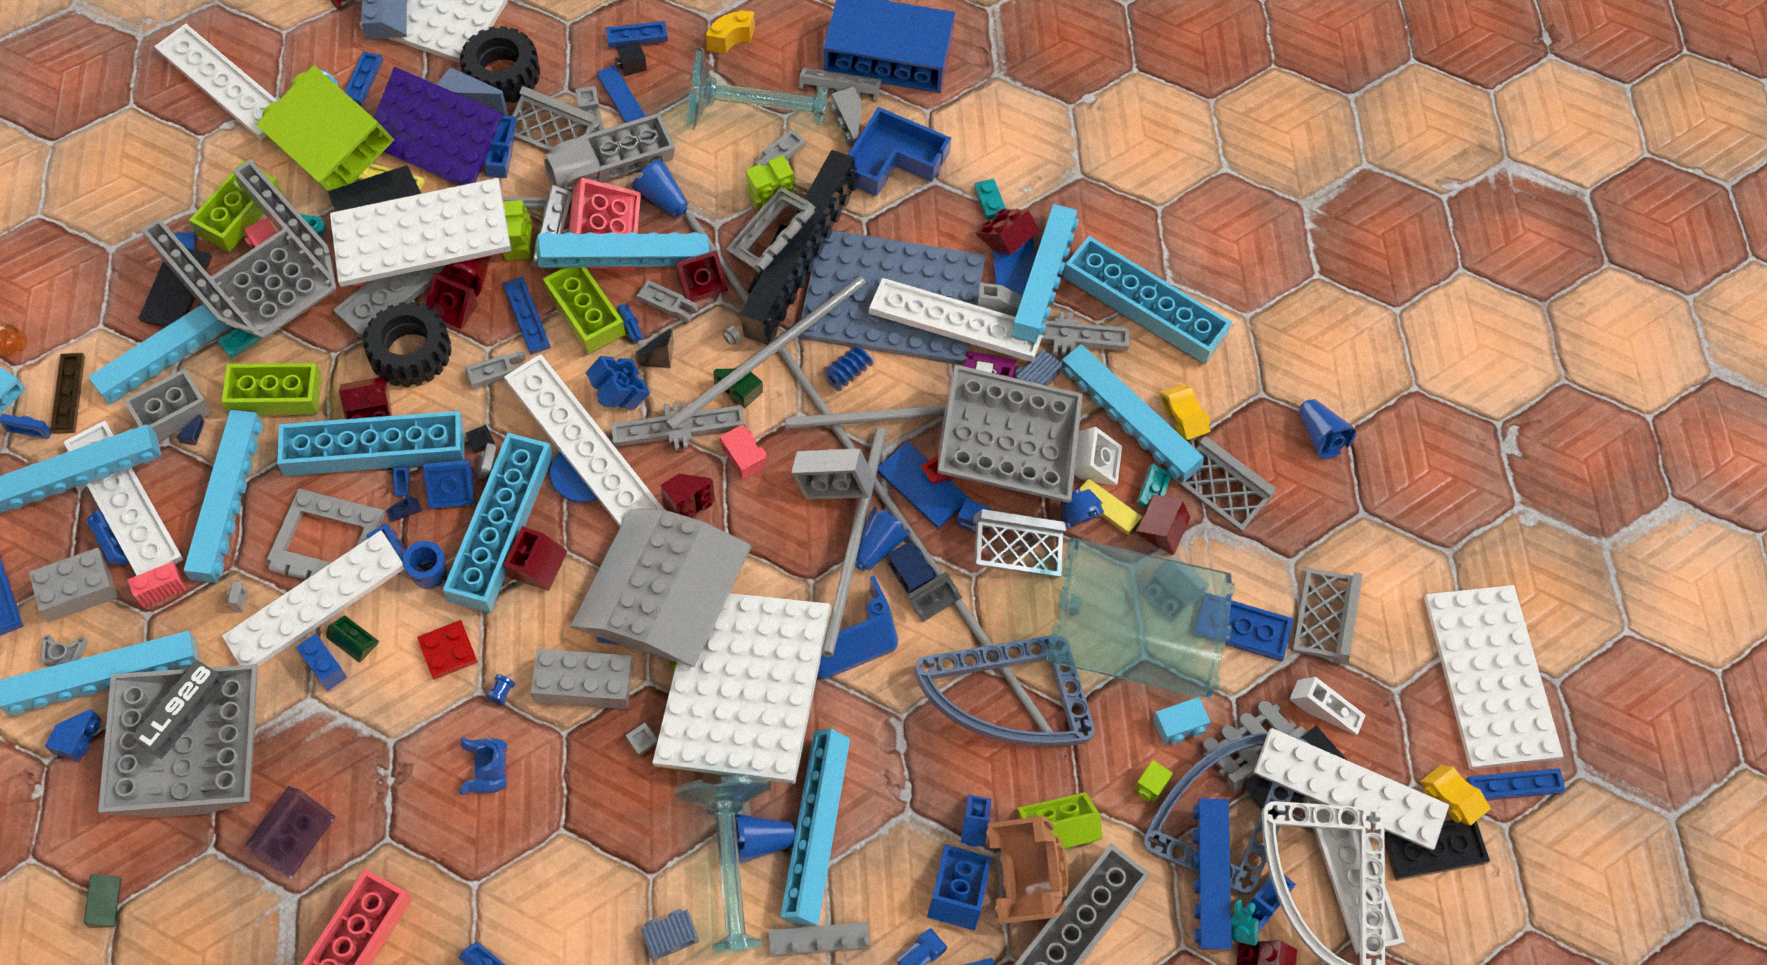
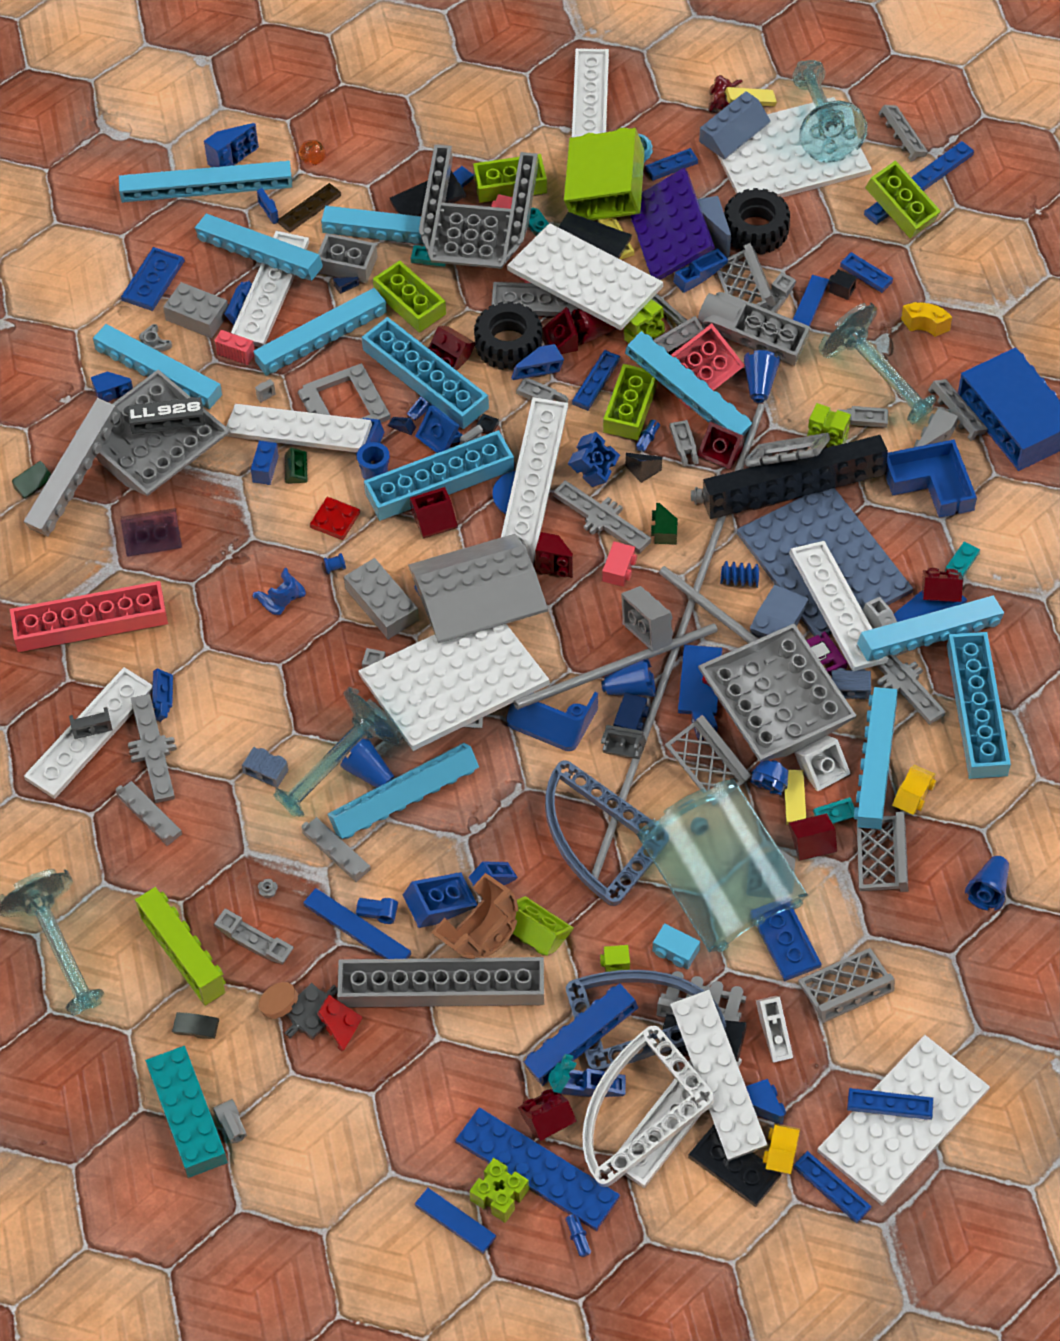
camera: 55 degrees right, 5 degrees down
light grey piece [666,276,866,431] -> none
none -> light grey brick [23,398,121,537]
none -> blue slope [511,344,564,380]
none -> blue slope [746,1079,786,1124]
none -> sand blue slope [750,585,809,639]
none -> blue tile [847,1088,933,1120]

